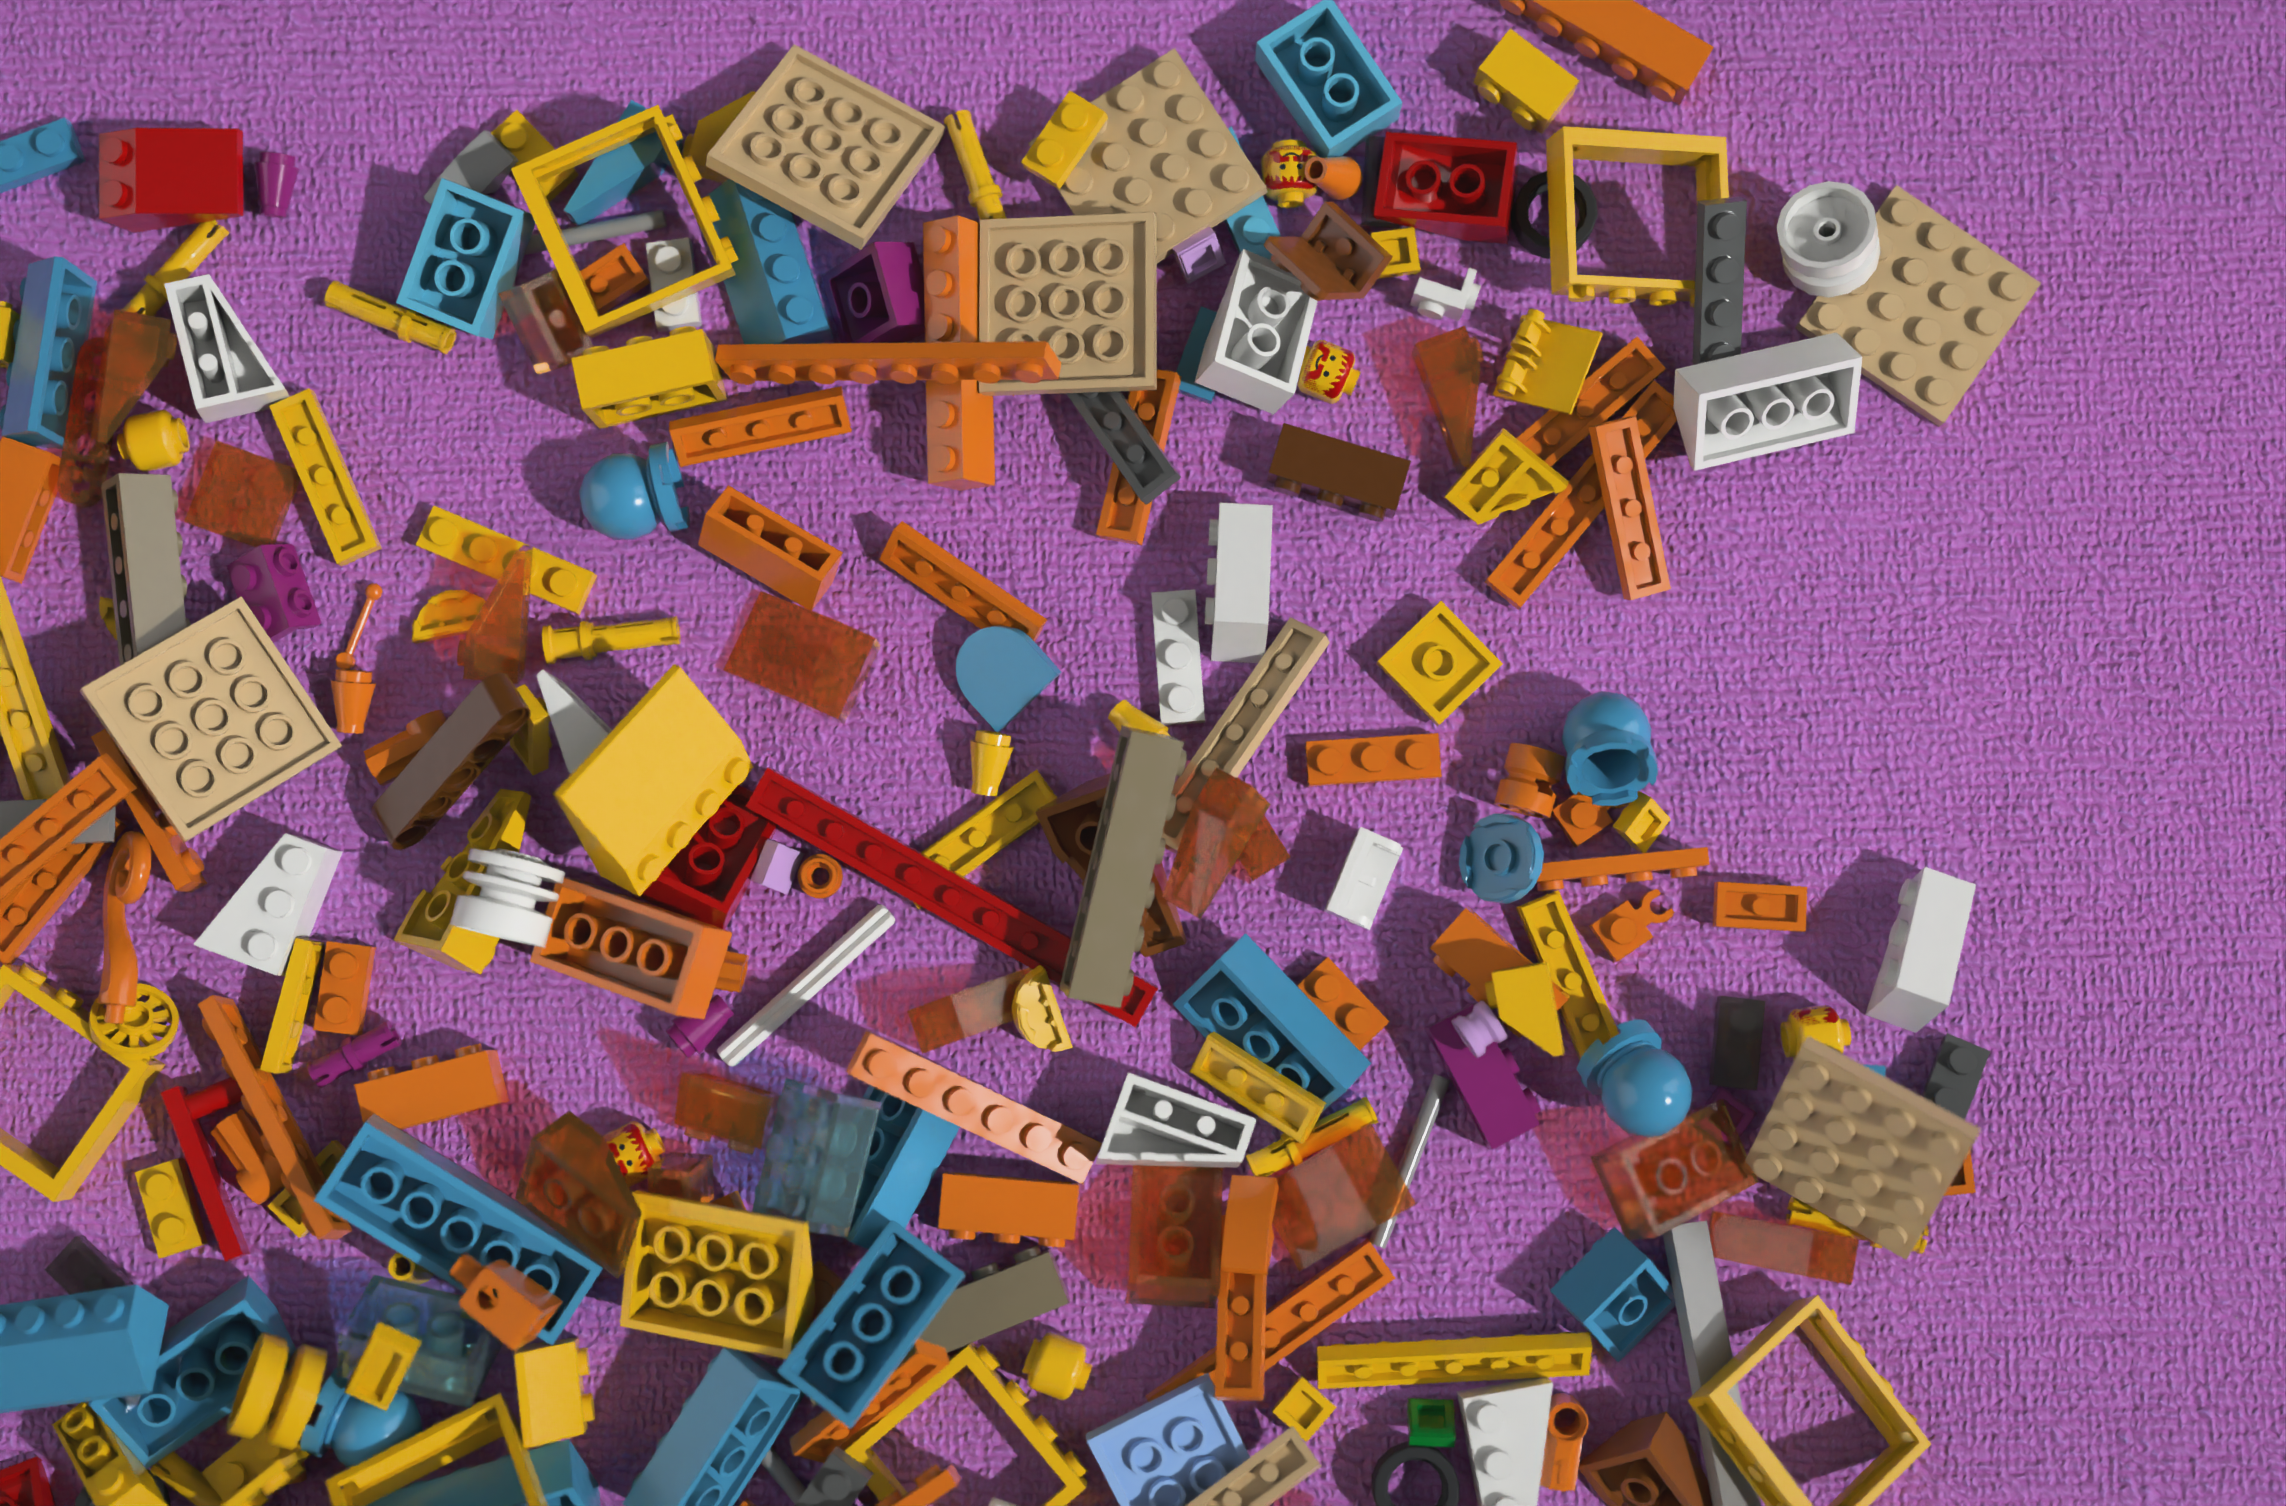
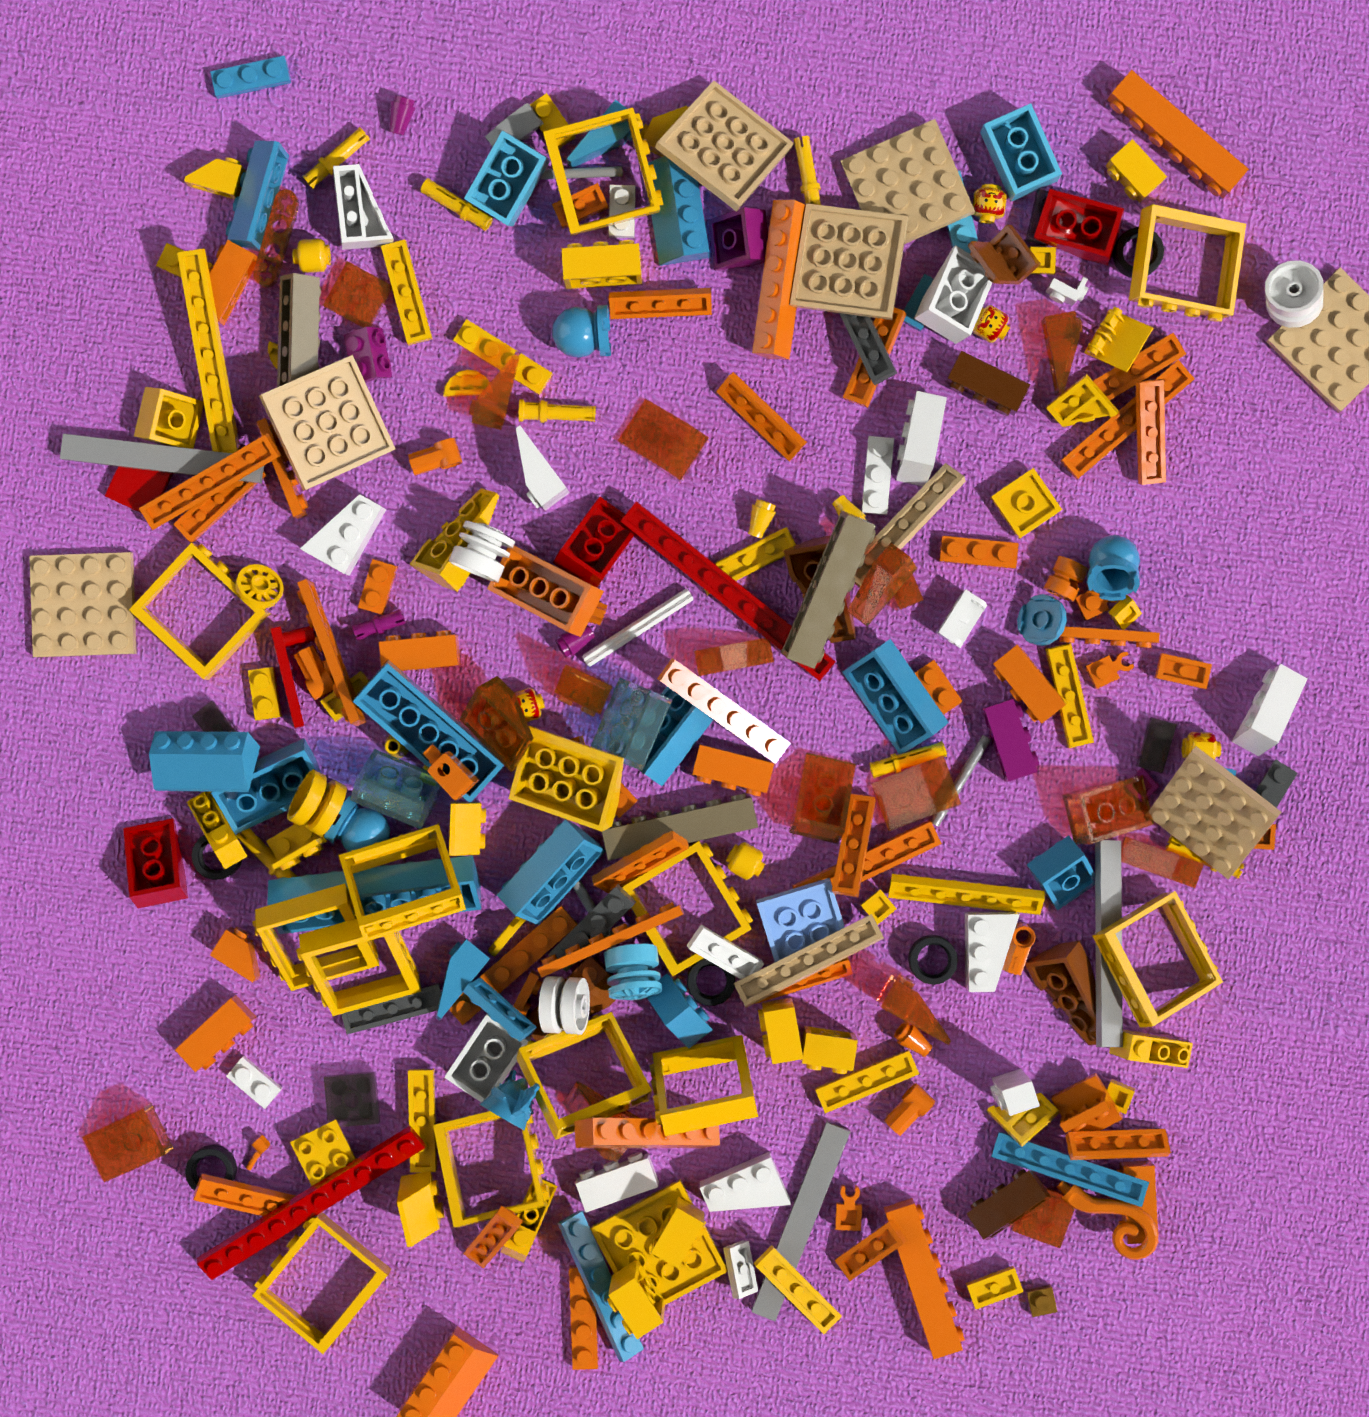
camera: 10 degrees right, 5 degrees up
clear orange slope [88,309,177,455] -> none
orange plant [97,831,151,1024] -> none
red slope [99,128,243,233] -> none
yellow tile [260,938,325,1074] -> none
orange cone [330,669,376,734] -> none
orange hinge [335,583,383,669] -> none
yellow tile [344,1322,422,1411] -> none
reddish brown beam [371,673,531,850] -> none
brick [498,269,594,375] -> none
yellow plate [510,684,552,776] -> none
yellow slope [554,664,754,896] -> none
clear orange brick [647,1152,714,1203] -> none
orange brick [698,485,843,611] -> none
orange plate [715,341,1061,385] -> none
lavender tile [751,839,804,895] -> none
dark azure slope [777,1219,966,1429] -> none
orange plate [798,854,843,899] -> none
dark azure tile [956,626,1062,732] -> none
yellow tile [1011,965,1073,1052] -> none
yellow plate [1021,90,1108,190] -> none
white wedge [1095,1073,1257,1168] -> none
lavender tile [1172,226,1226,284] -> none
yellow tile [1189,1031,1326,1144] -> none
orange slope [1221,1175,1279,1275] -> none
orange cone [1304,156,1363,200] -> none
green tile [1407,1398,1456,1447] -> none
lavender wheel [1451,1000,1508,1058] -> none
yellow slope [1485,961,1565,1056] -> none
dark azure tile [1577,1019,1692,1138] -> none
white slope [1673,332,1862,471] -> none
dark grey plate [1692,196,1747,365] -> none

